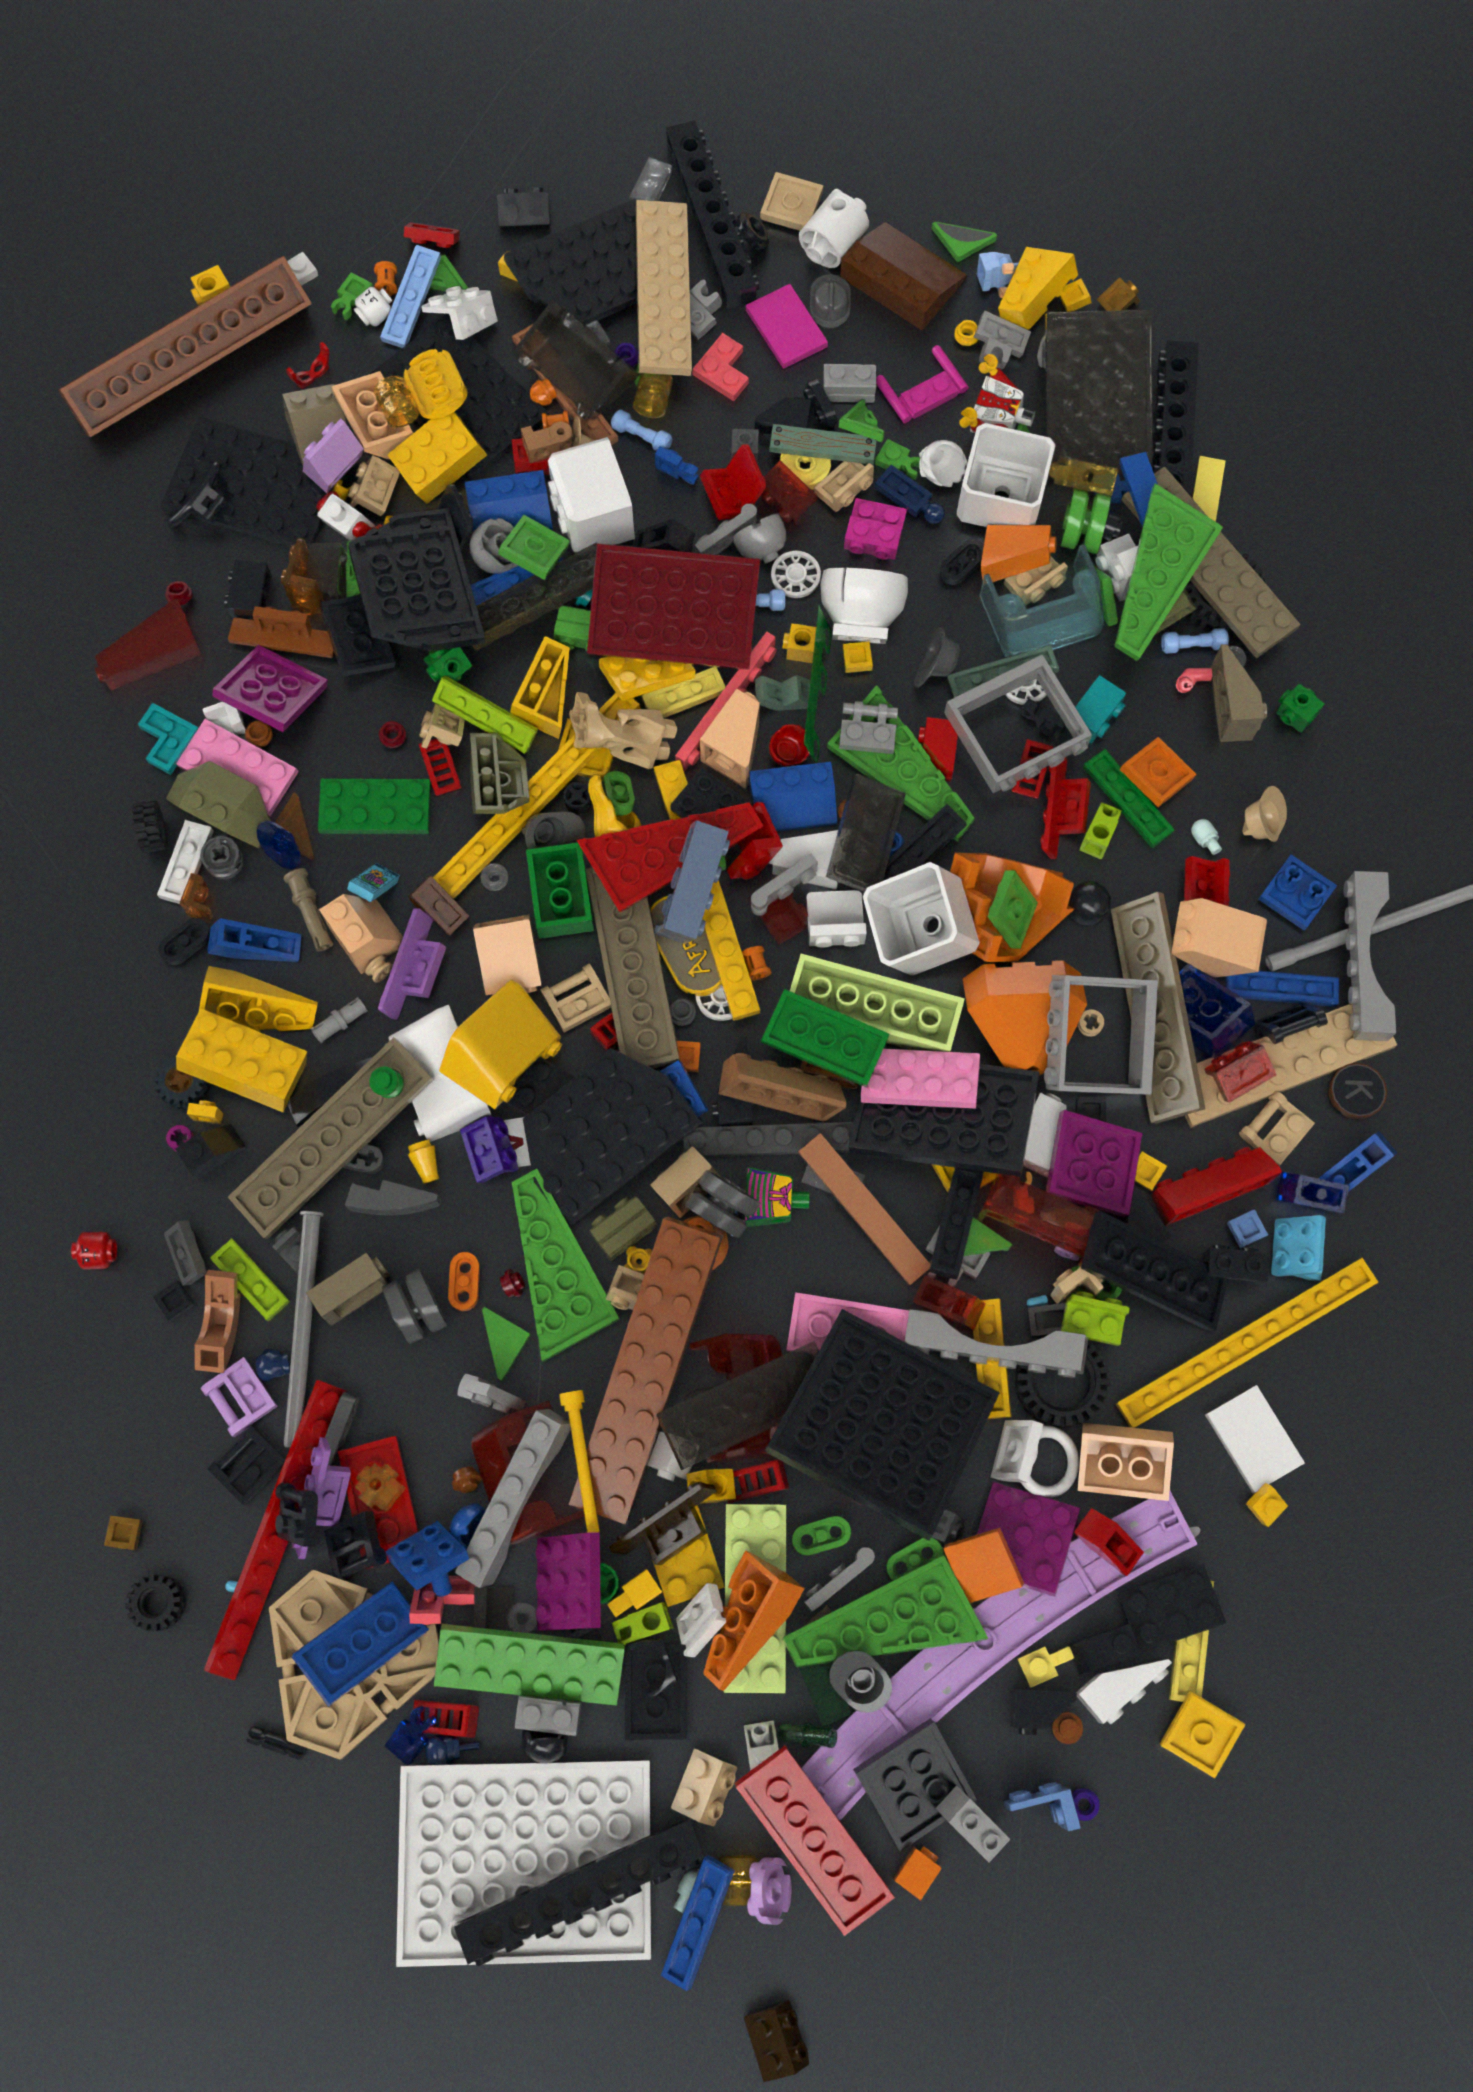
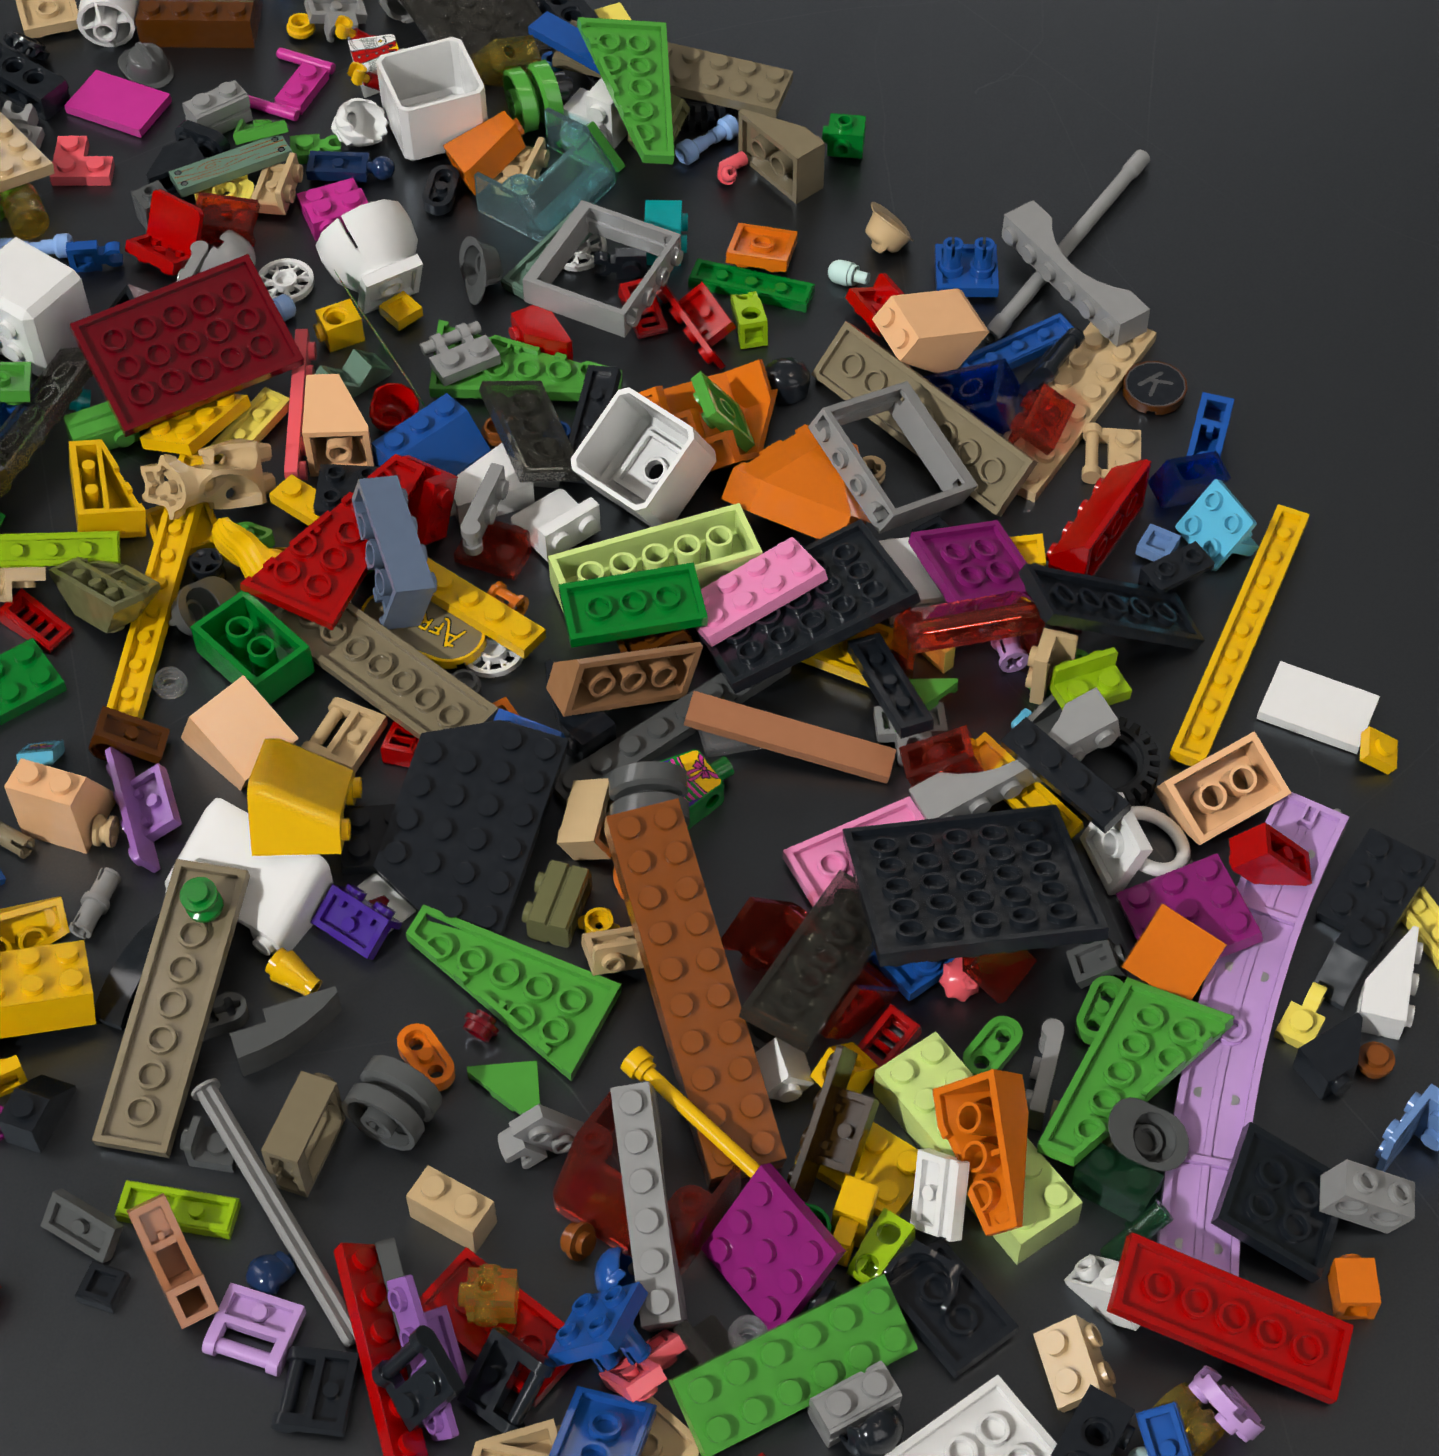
camera: 35 degrees left, 20 degrees down
none -> tan brick [406,1165,497,1253]
none -> black plate [1000,717,1131,834]

